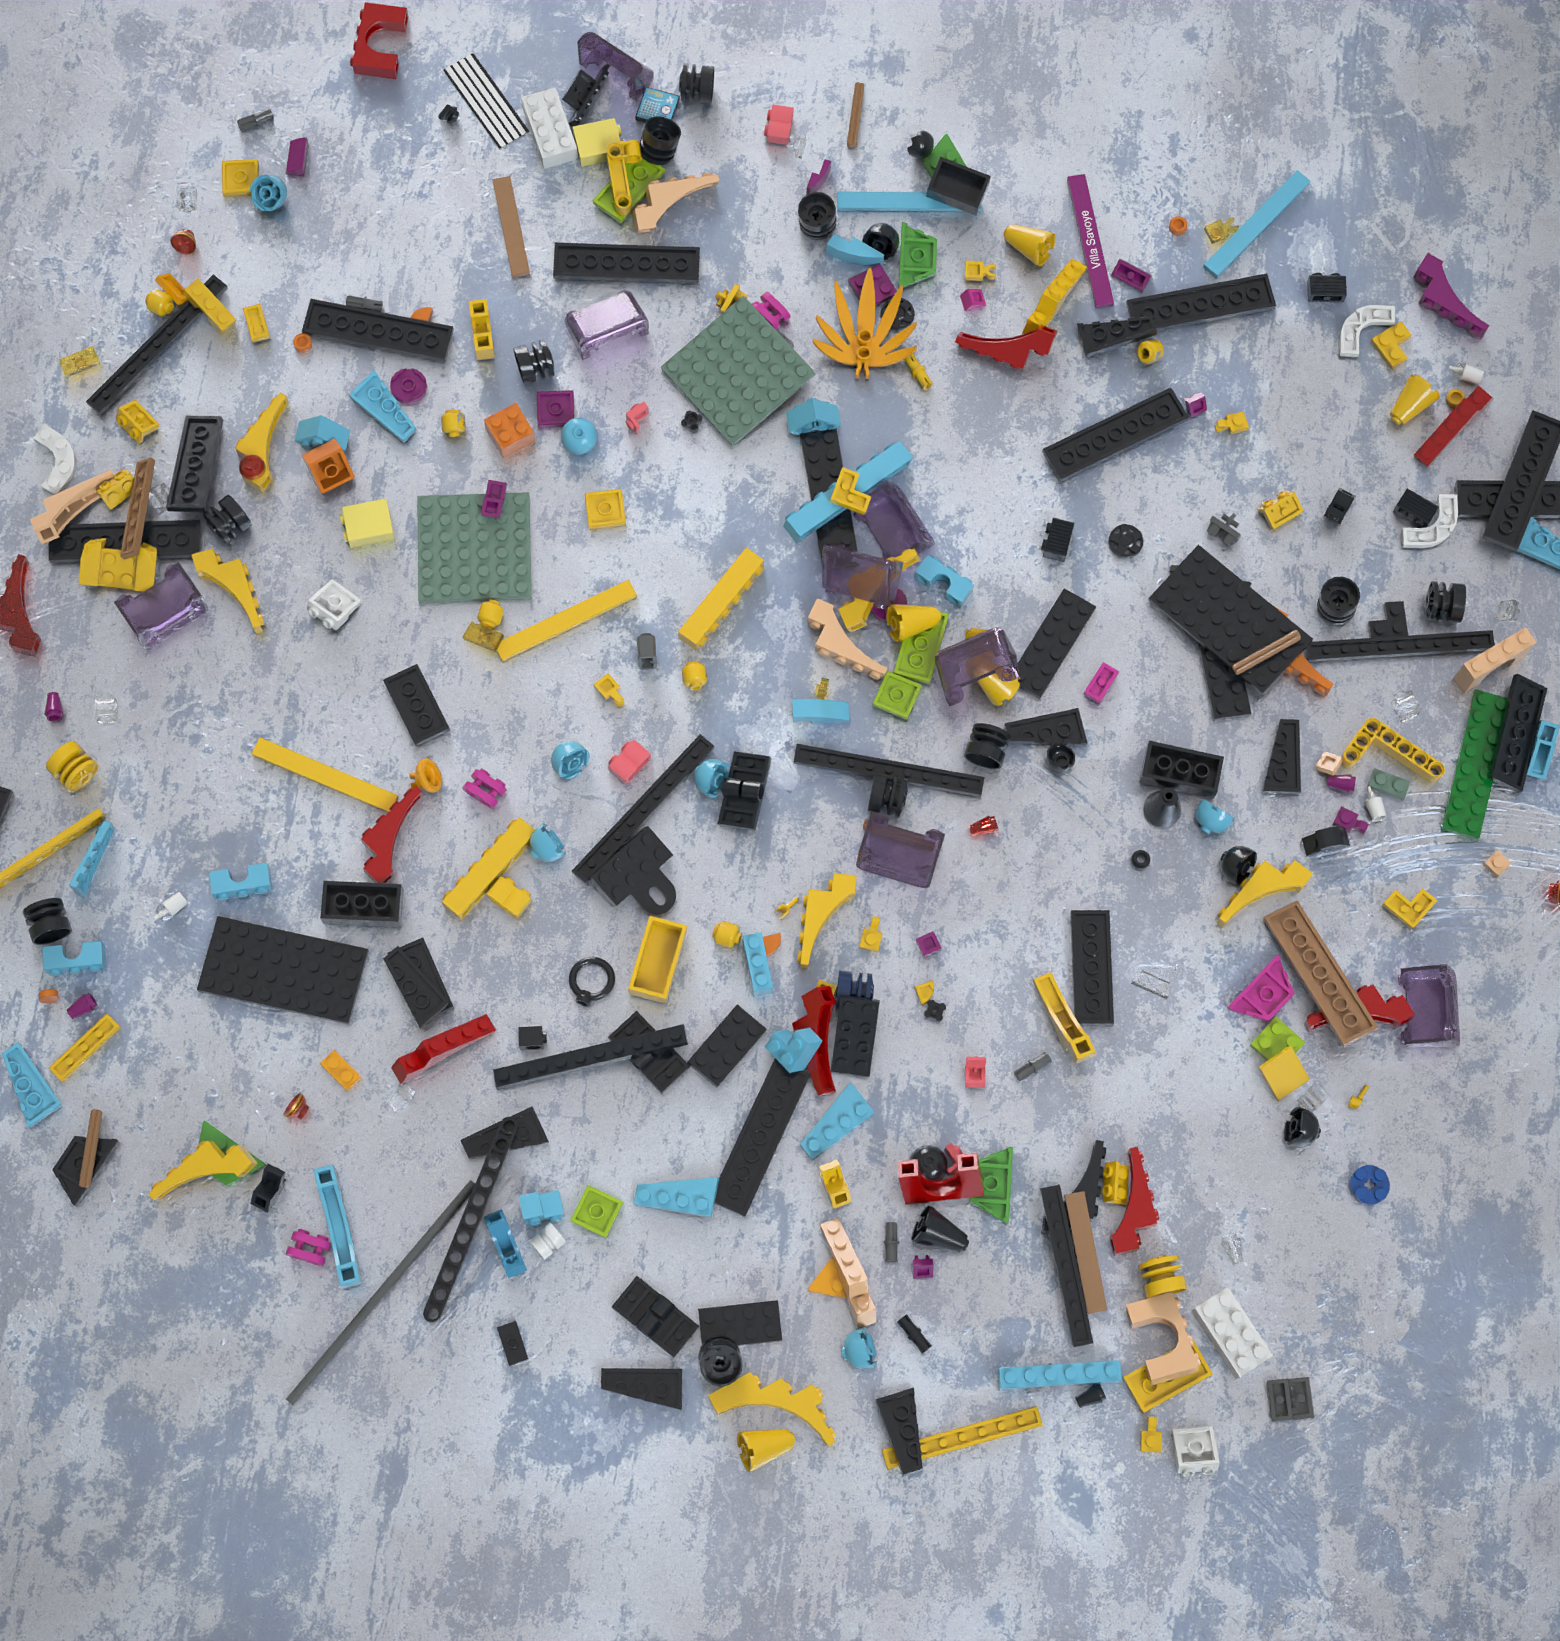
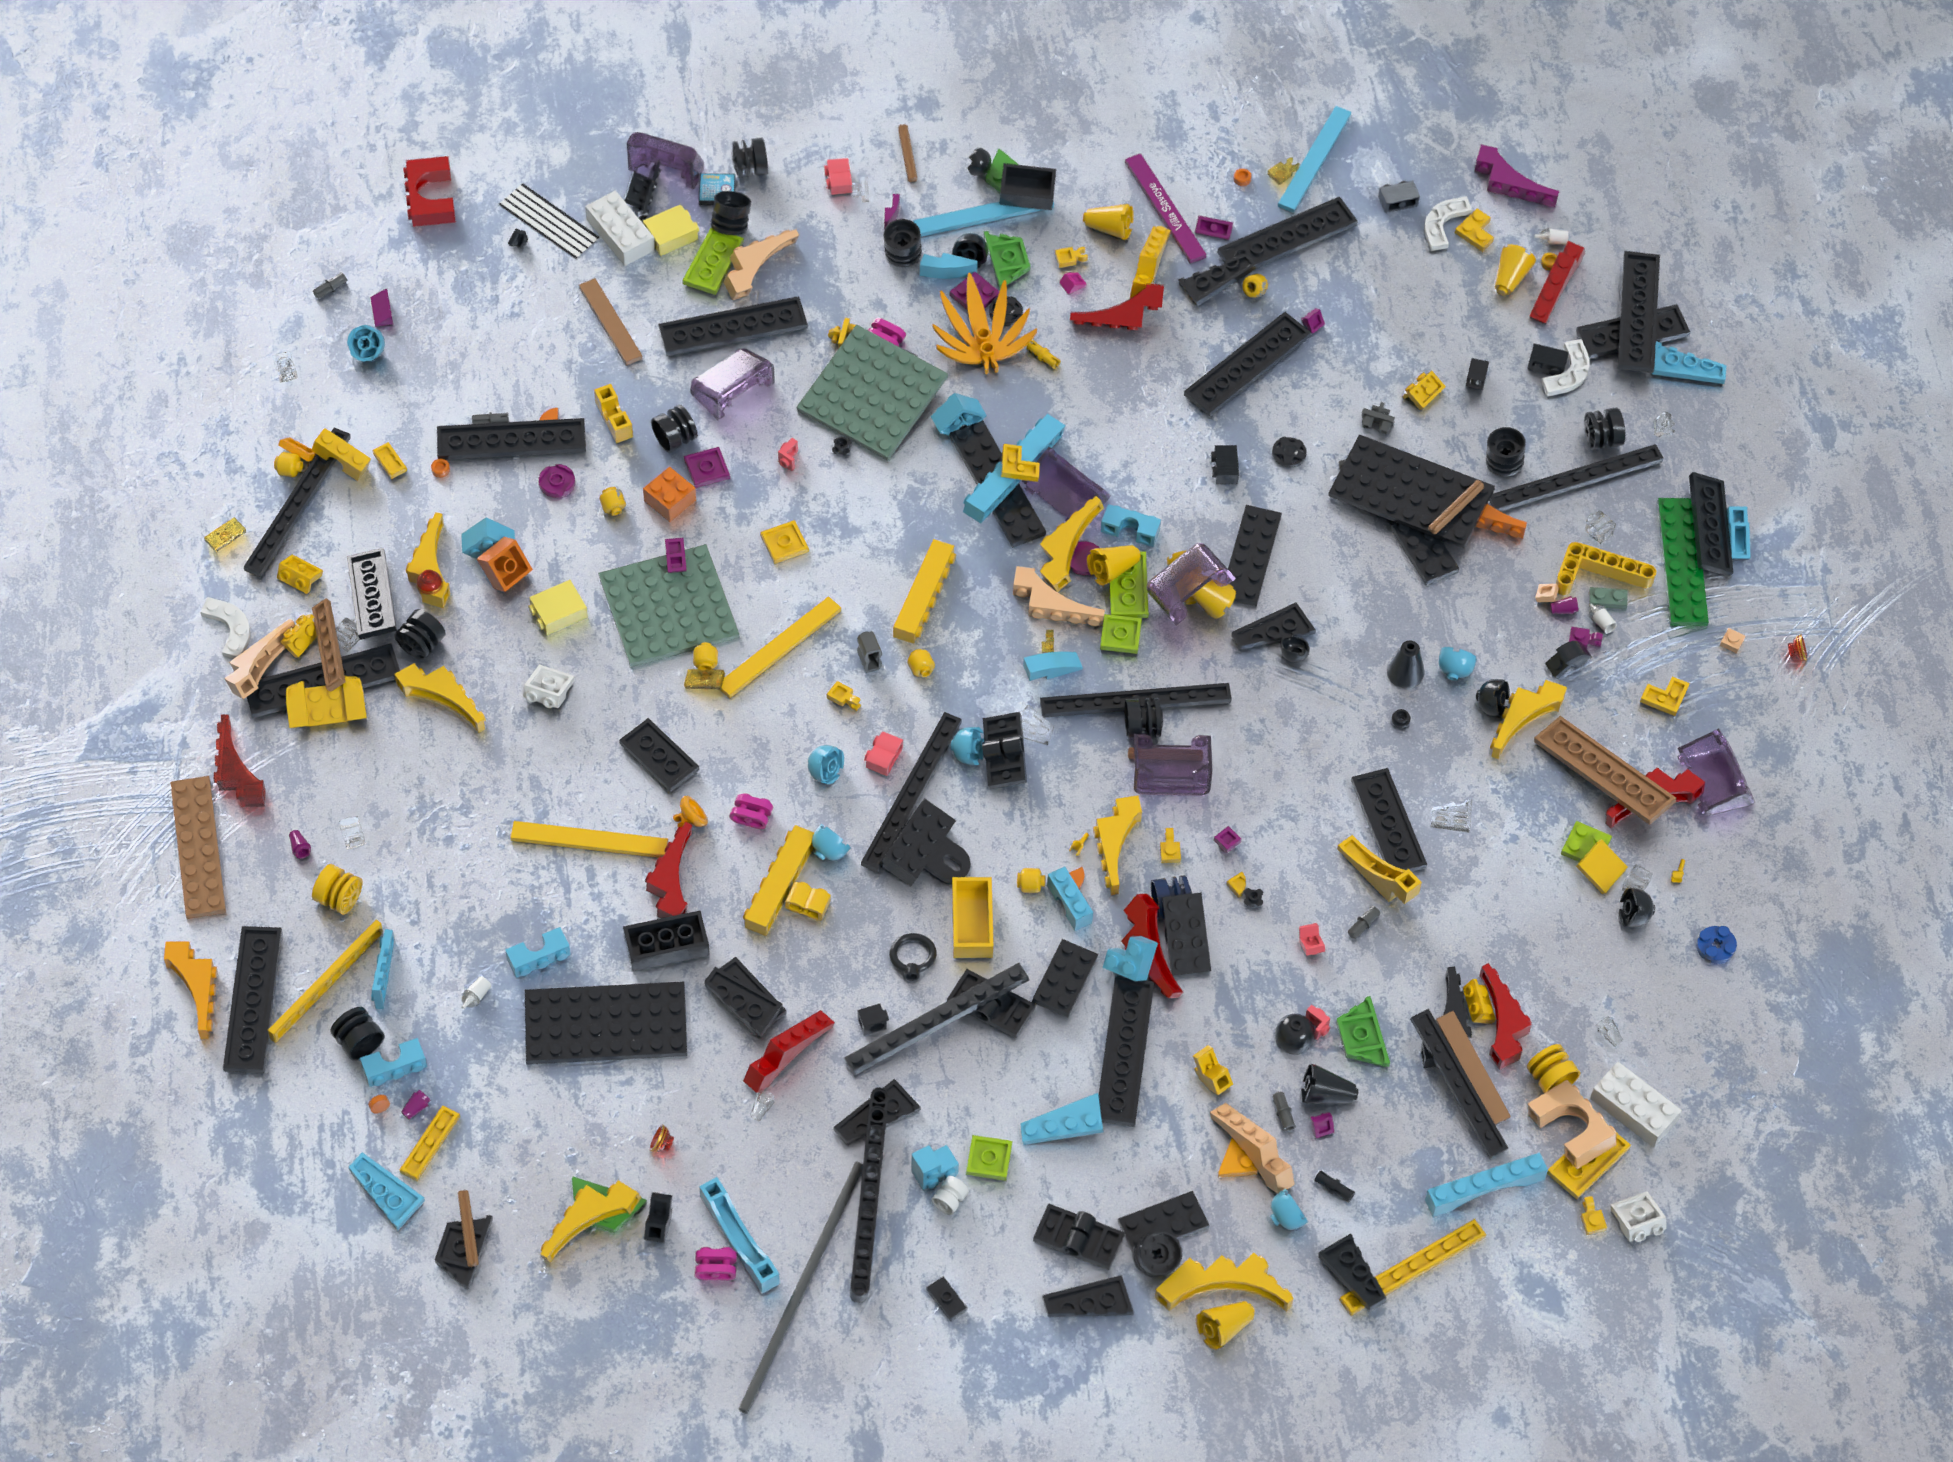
camera: 15 degrees left, 15 degrees down
clear purple windscreen [114,562,208,649] -> none
clear red piece [170,229,196,254] -> none
yellow tile [222,159,259,196] -> none
light orange plate [320,1050,362,1092] -> none
medium azure wing [349,370,416,443] -> none
dark azure arch [484,1209,527,1278] -> none
medium azure cylinder [561,418,598,455] -> none
yellow piece [606,140,642,216] -> none
medium azure wing [800,1082,875,1161] -> none
windscreen [822,543,904,609] -> none
red arch [898,1153,984,1205] -> none
black wheel [964,723,1011,769] -> none
clear red cone [969,815,999,836] -> none
black cone [1075,1384,1107,1408] -> none
dark pink plate [1083,662,1119,704] -> none
black brick [1139,740,1224,799] -> none
yellow plate [1214,411,1249,434] -> none
dark pink wing [1227,955,1295,1022] -> none
black wing [1262,719,1301,794] -> none
dark grey slope [1268,1377,1315,1422] -> none
black plate [1368,601,1408,638] -> none
light nougat arch [1453,627,1537,694] -> none

